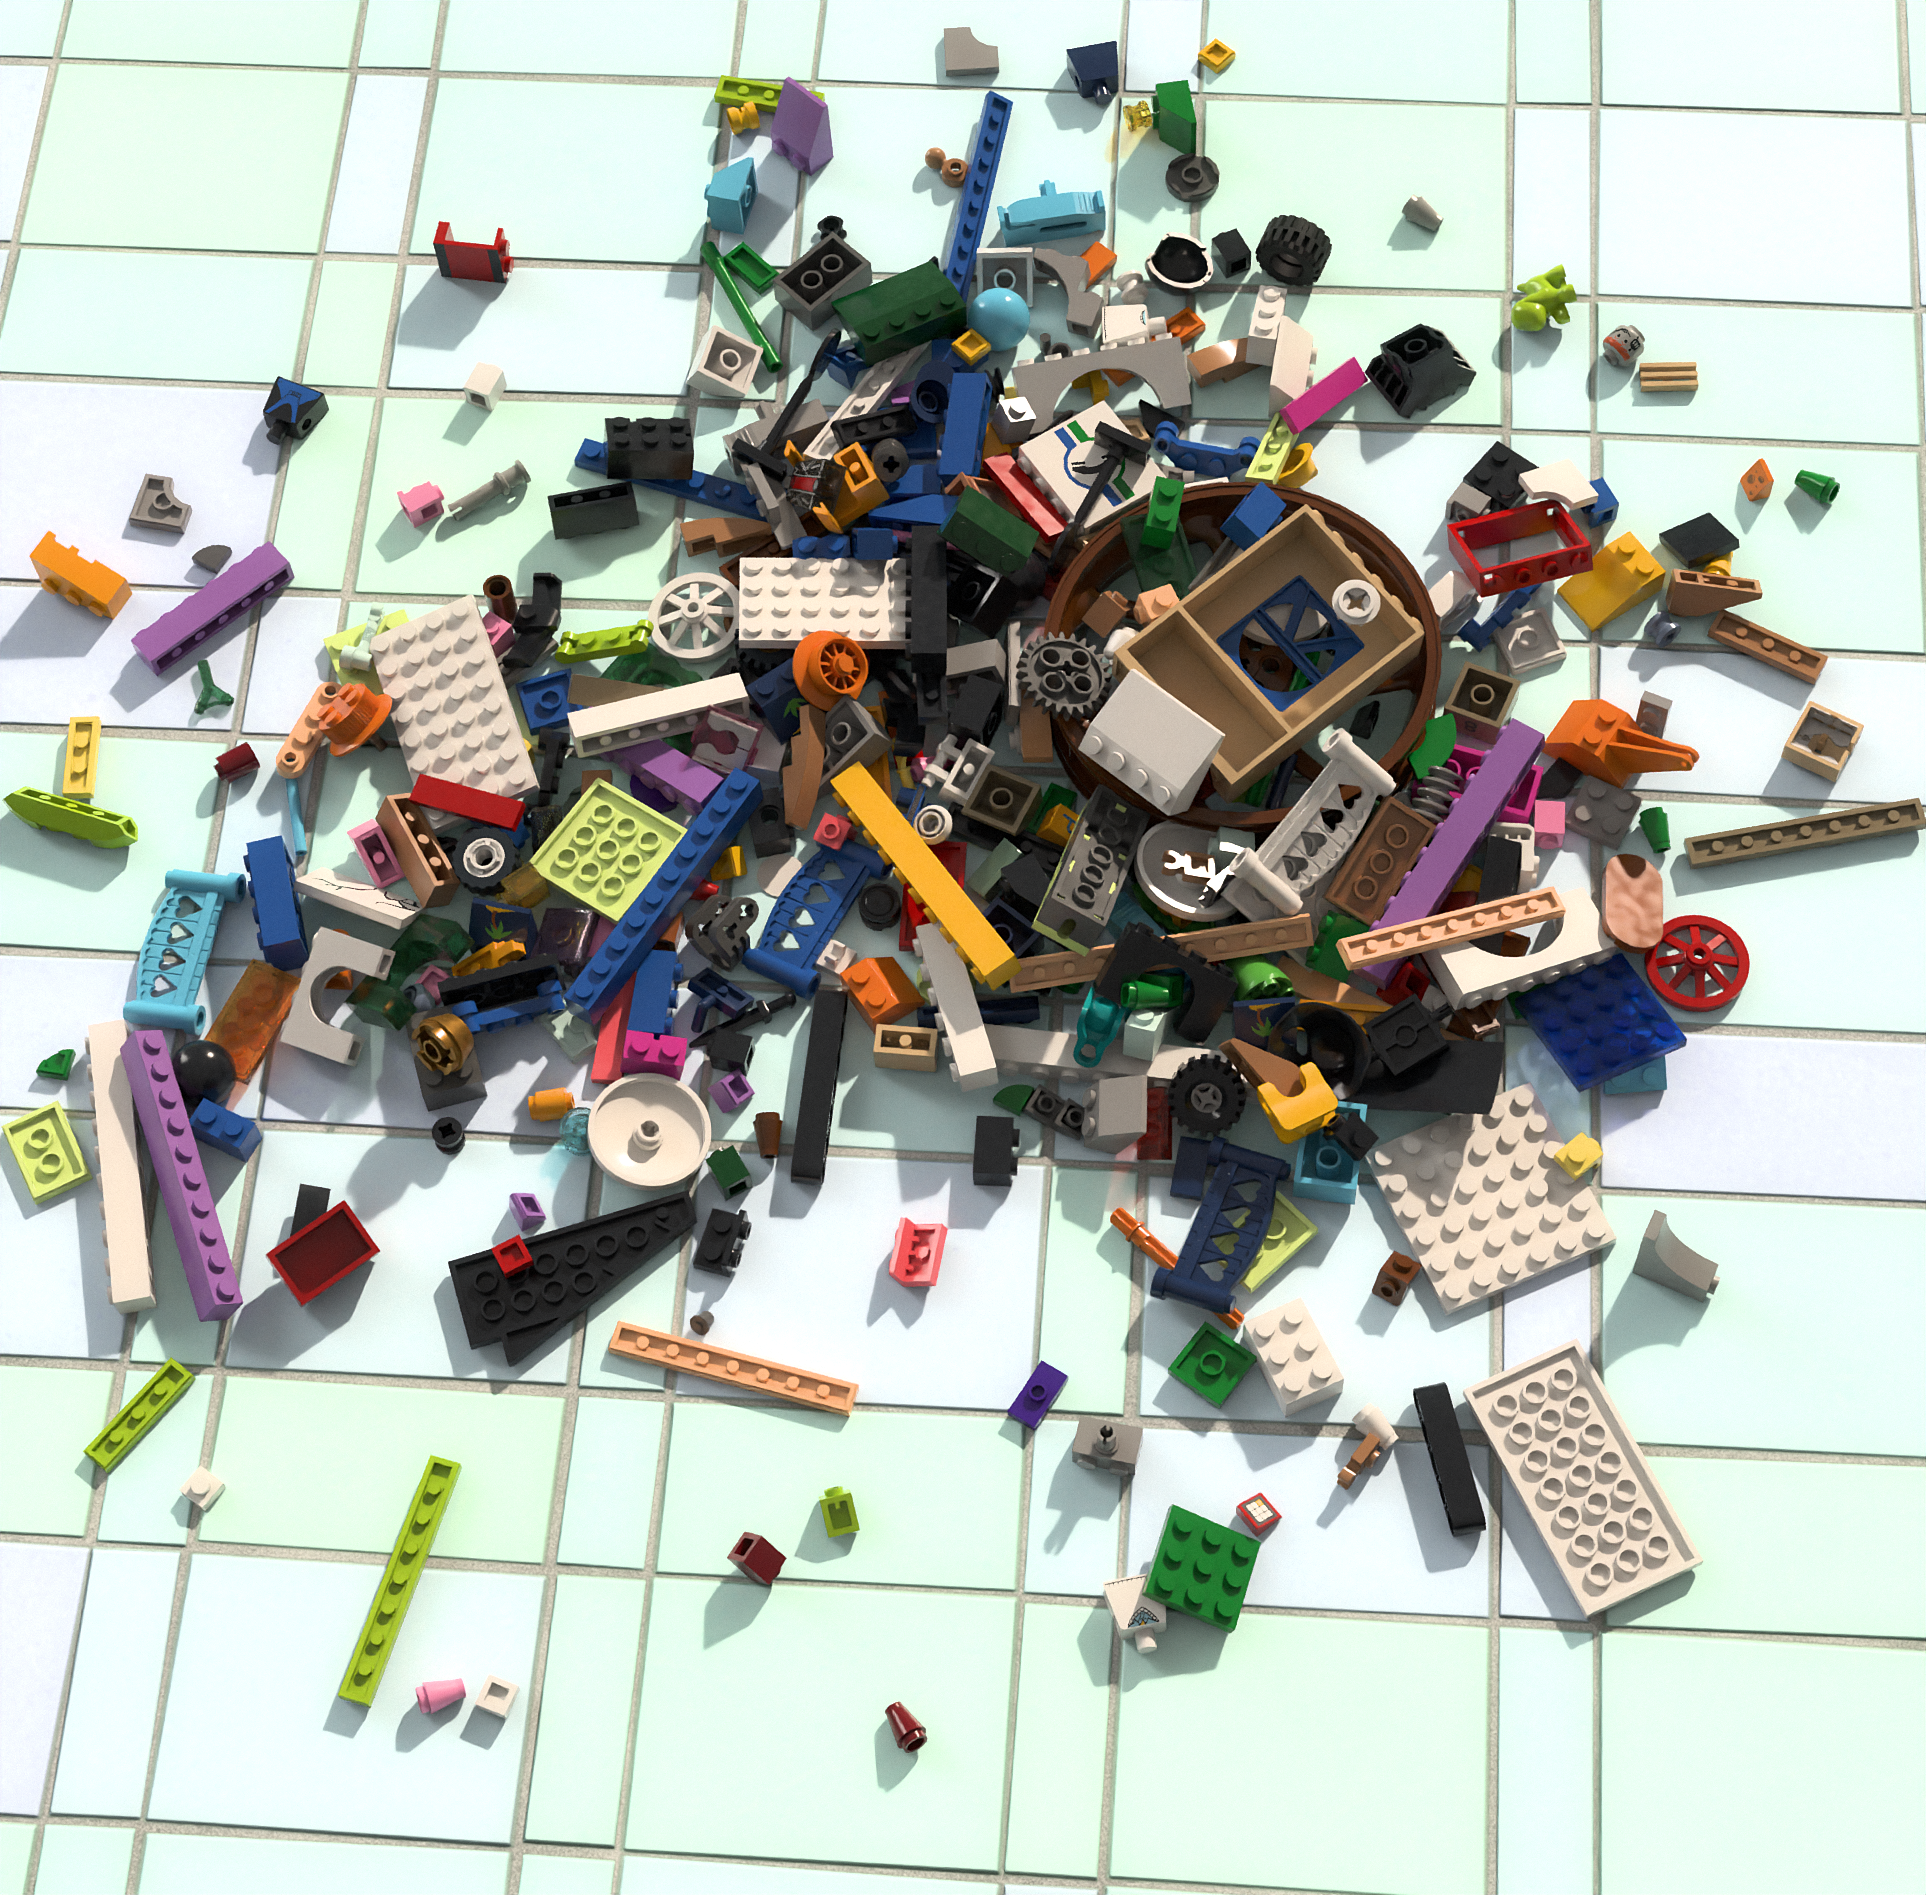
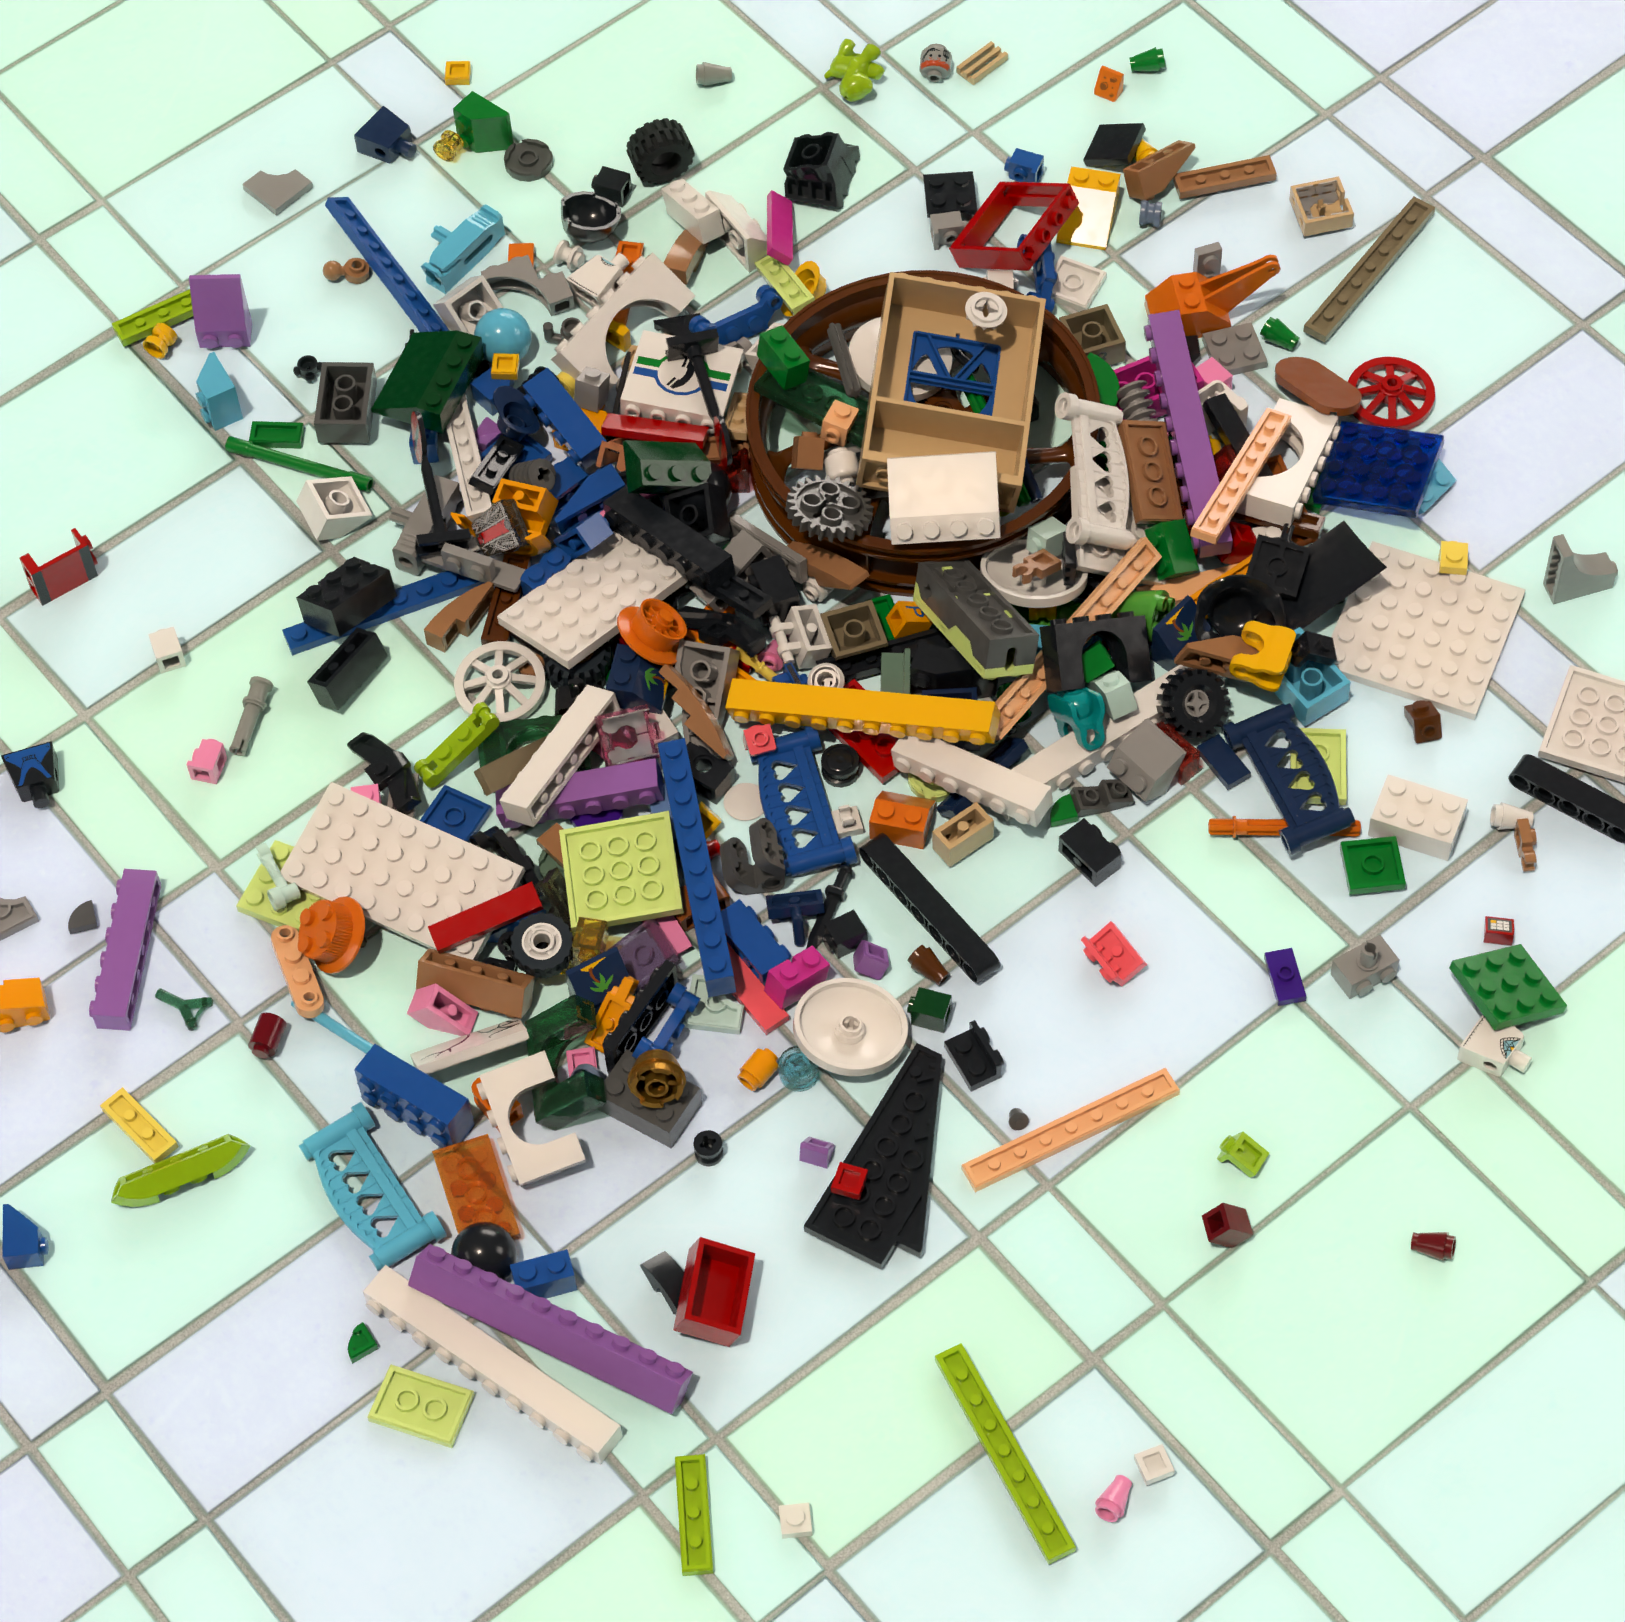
camera: 45 degrees left, 5 degrees down
reddish brown pin [483,575,518,628] -> none
green cone [1120,980,1169,1011] -> none
blue brick [1220,481,1287,551] -> none
white tile [1518,458,1598,510] -> none

